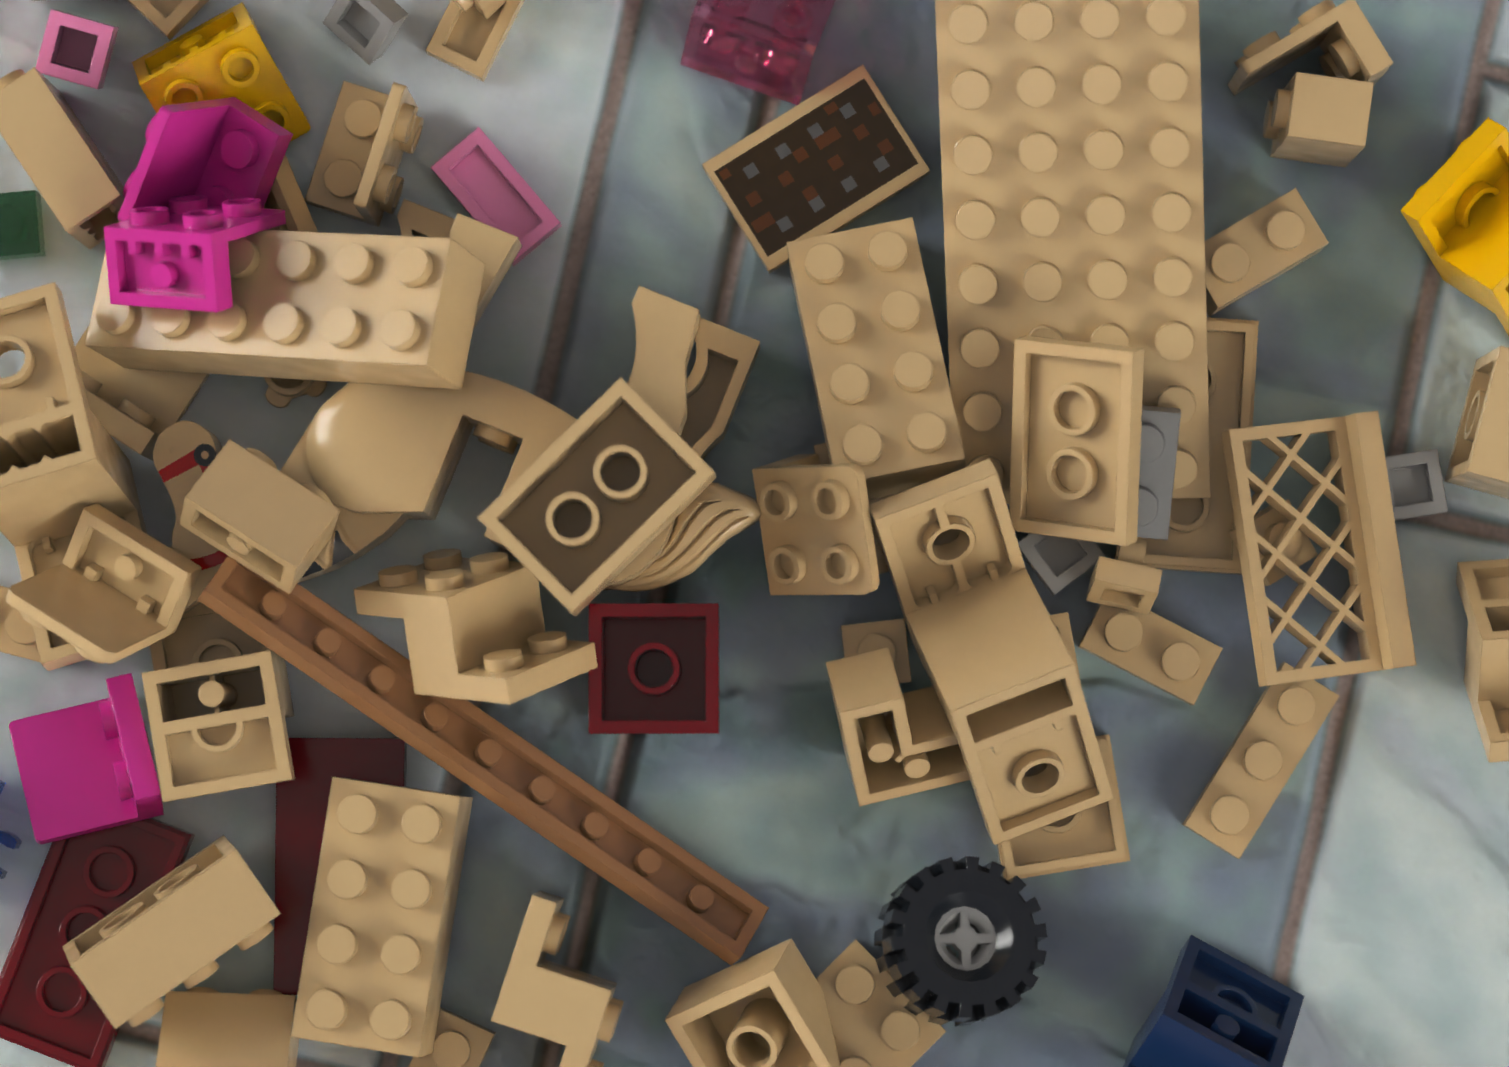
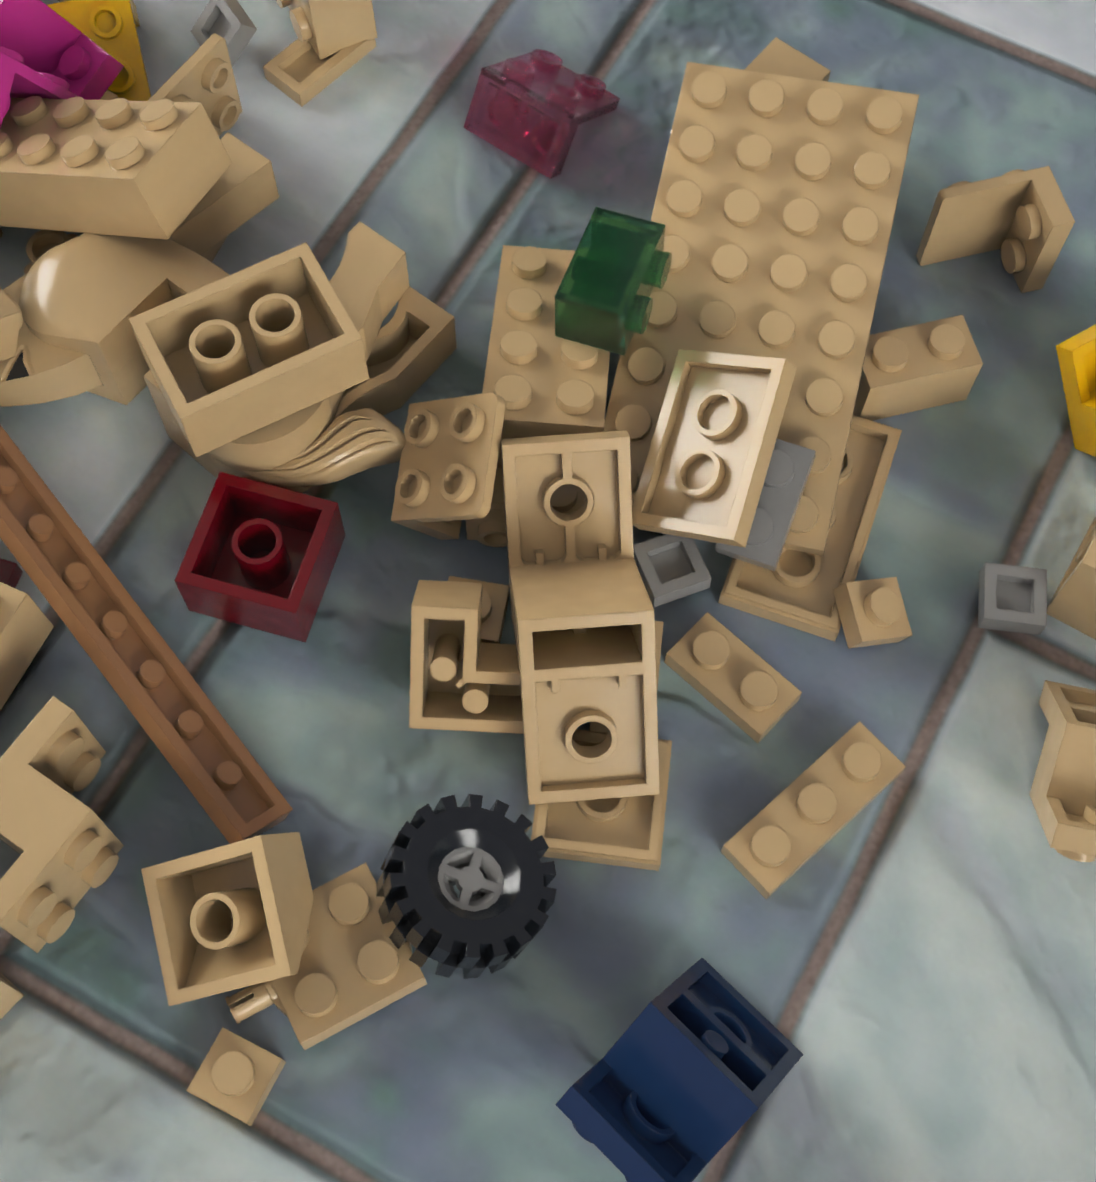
camera: 10 degrees right, 20 degrees down
tan bracket [353,548,598,705] -> none
bright pink tile [431,127,562,266] -> none
dark brown tile [702,65,930,274] -> none
tan tile [1086,538,1163,615] -> none
tan fence [1221,411,1417,687] -> none
tan brick [1263,72,1374,168] -> none
none -> clear green brick [555,207,672,356]

